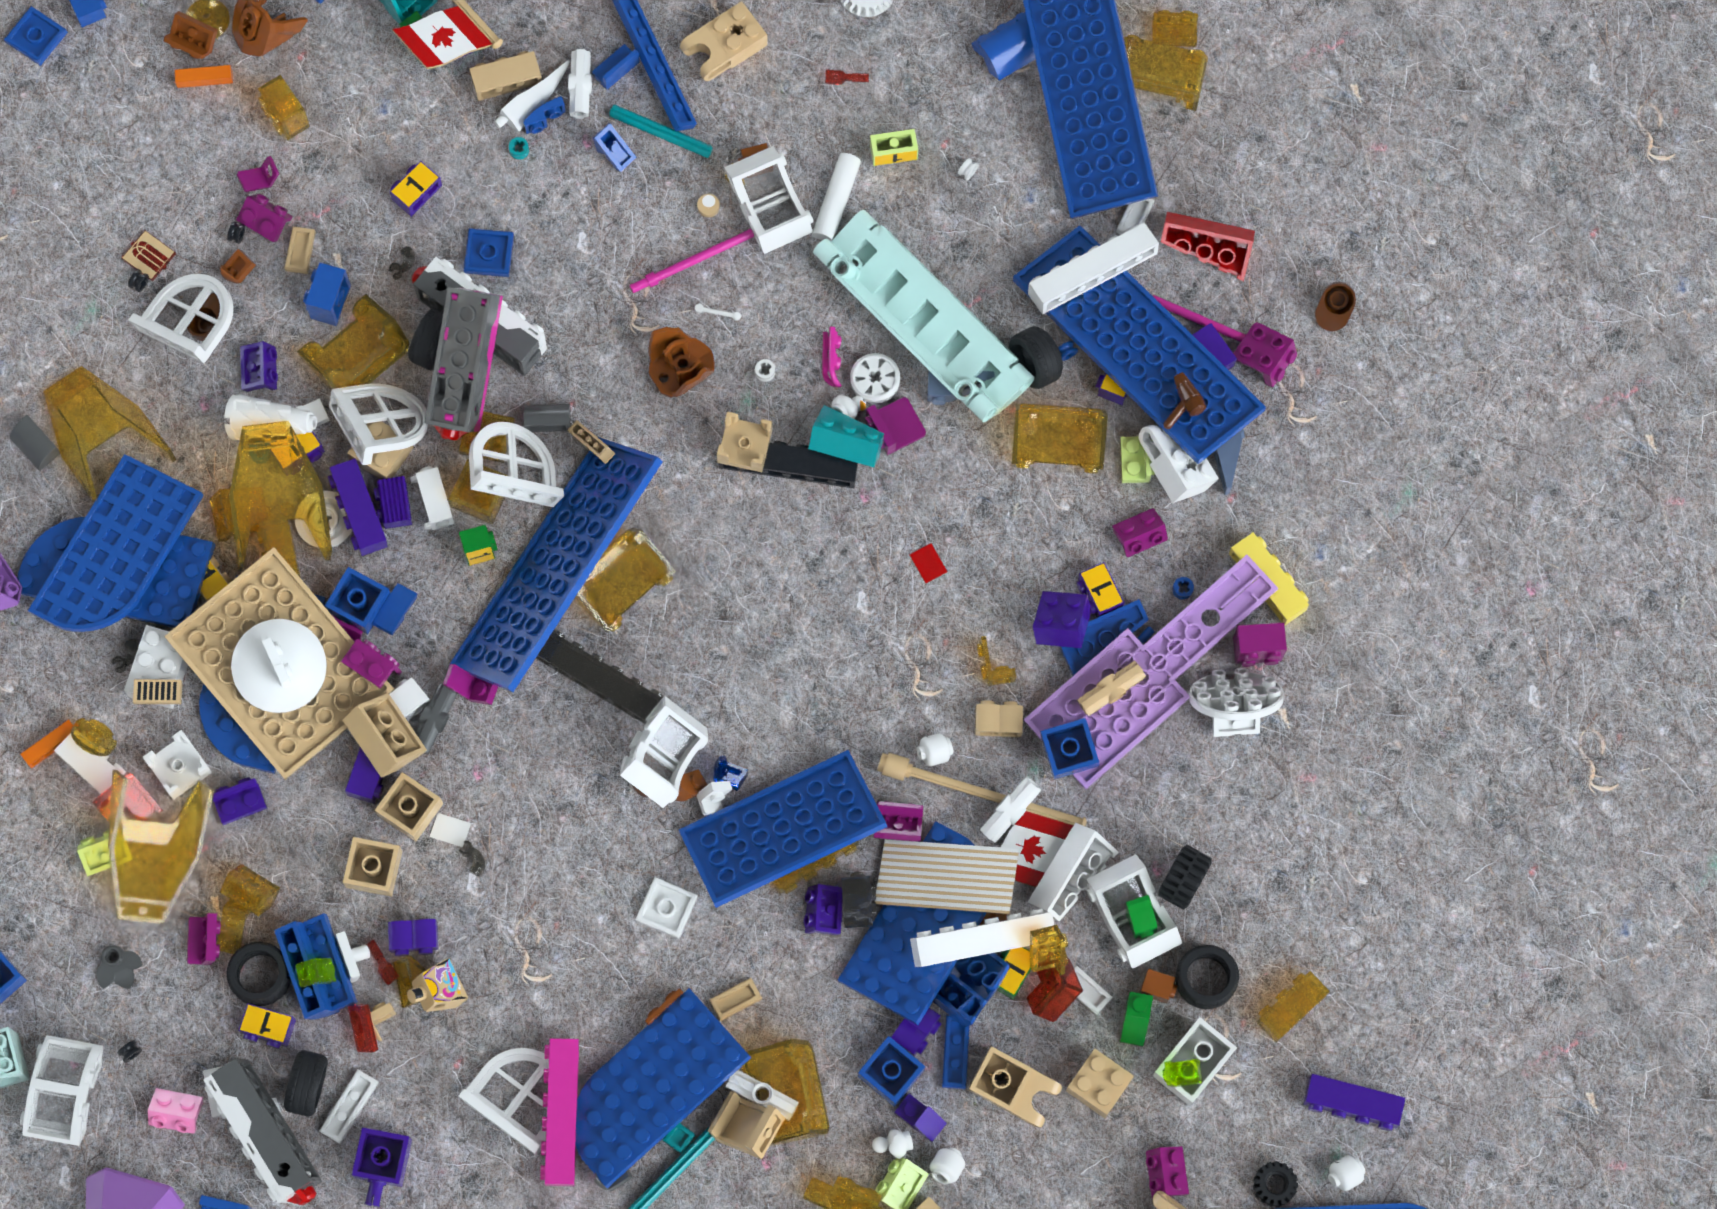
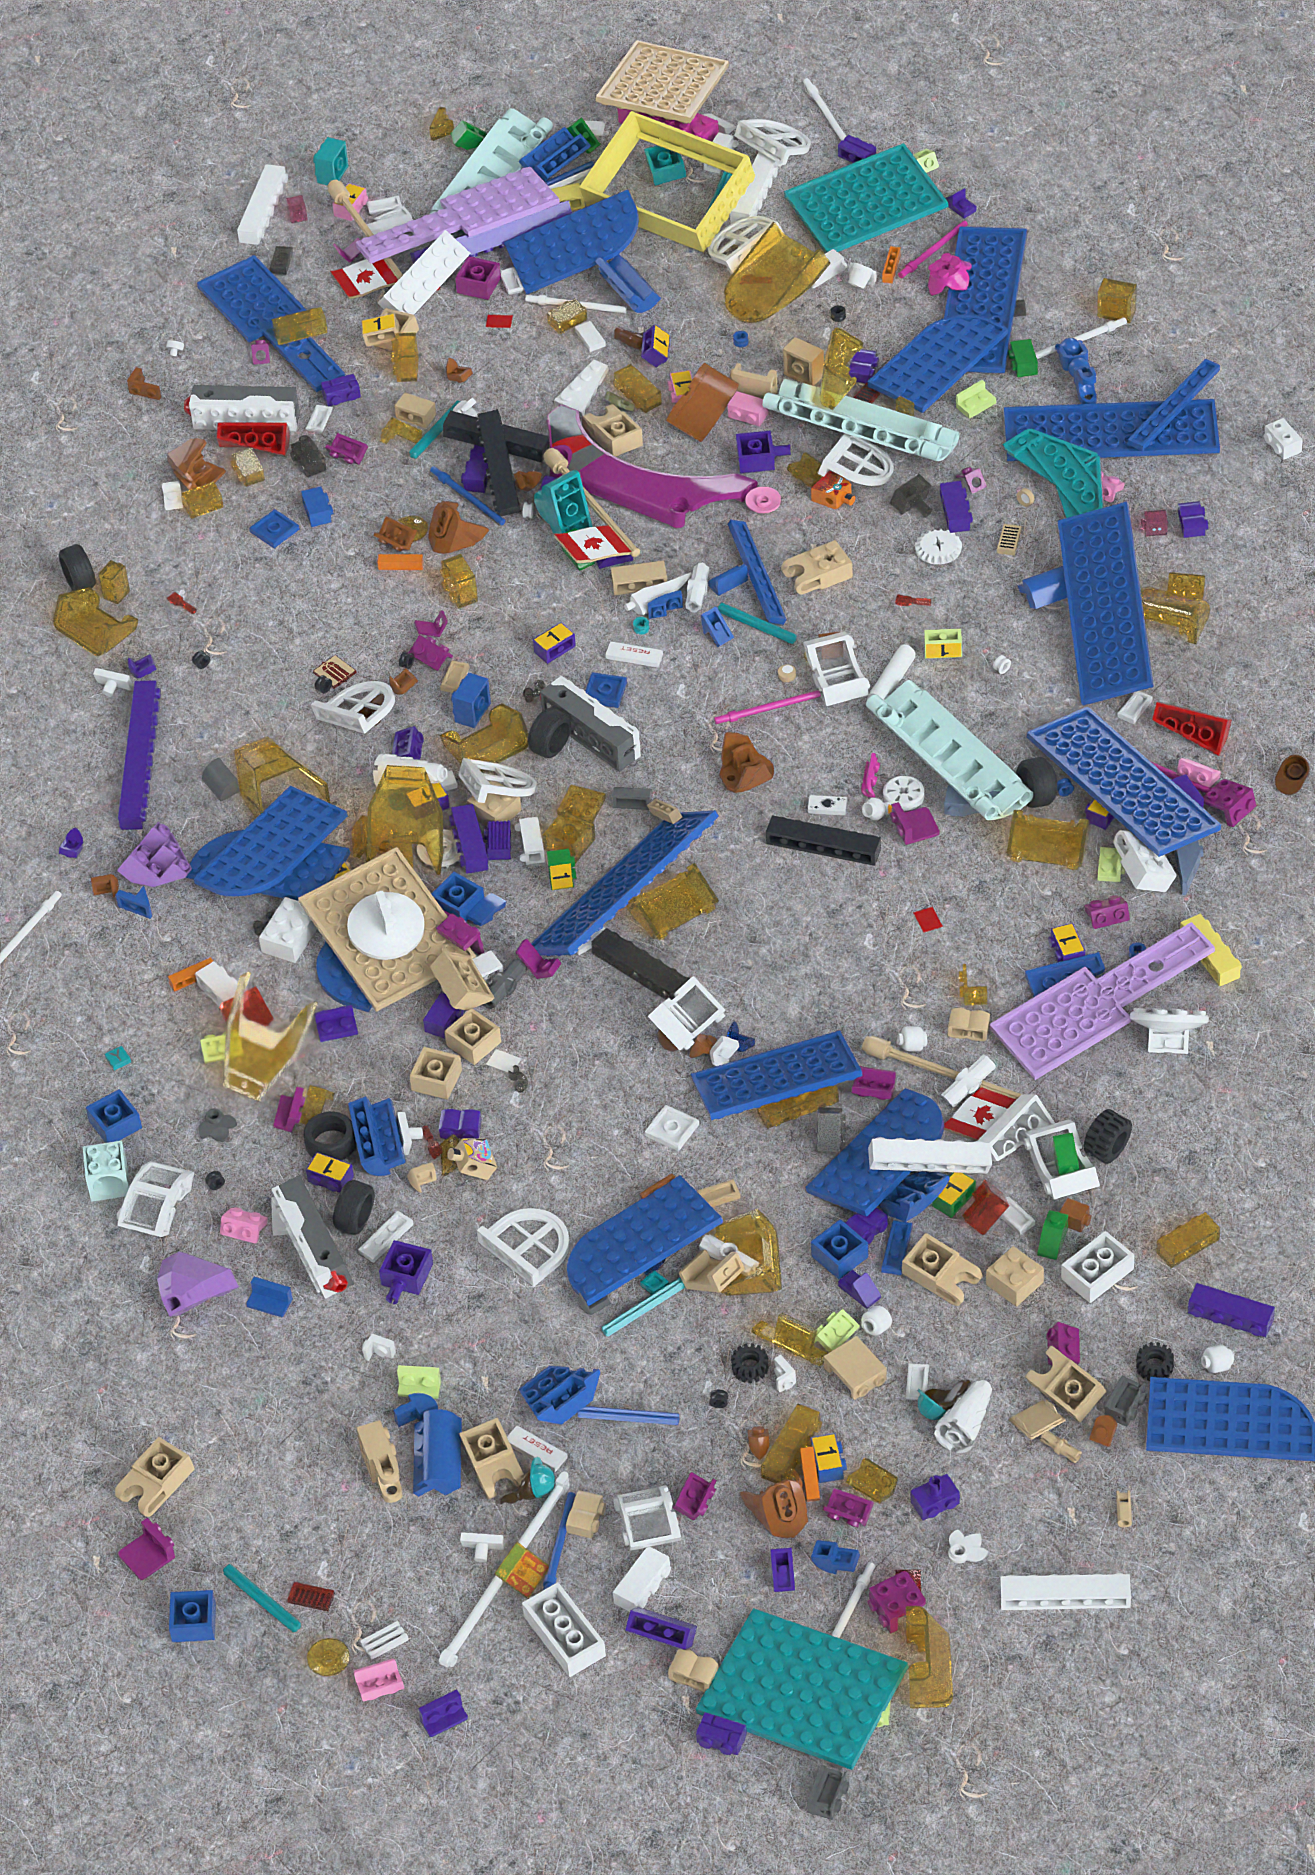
camera: 15 degrees right, 25 degrees down
clear yellow tile [70,718,117,756] -> none
tan tile [133,679,182,704] -> none
white panel [143,730,212,800] -> none
clear yellow brick [220,864,280,916] -> none
clear neon green bracket [296,958,336,987] -> none
clear red tile [348,1004,378,1053] -> none
dark grey piece [425,287,503,440] -> none
white window [469,422,564,507] -> none
dark pink brick [540,1038,579,1187] -> none
white hinge [695,304,741,321] -> none
tan panel [717,412,772,472] -> none
white bush [755,359,775,382] -> none
dark purple bracket [803,884,843,935] -> none
teal wedge [808,405,884,467] -> none
white animal [872,1129,913,1159] -> none
sticker [874,839,1019,914] -> none
white brick [1028,223,1159,315] -> none
clear yellow bracket [1030,925,1068,975] -> none
dark purple brick [1033,591,1091,648] -> none
blue brick [1040,718,1100,780] -> none
tan piece [1077,660,1146,717] -> none
reddish brown piece [1163,372,1206,429] -> none
clear neon green bracket [1163,1059,1202,1088] -> none
black tyre [1175,945,1239,1009] -> none
magenta brick [1233,623,1287,667] -> none
none -> white tile [605,641,663,668]
none -> white tile [808,795,847,815]
none -> bright pink bracket [1176,758,1221,788]

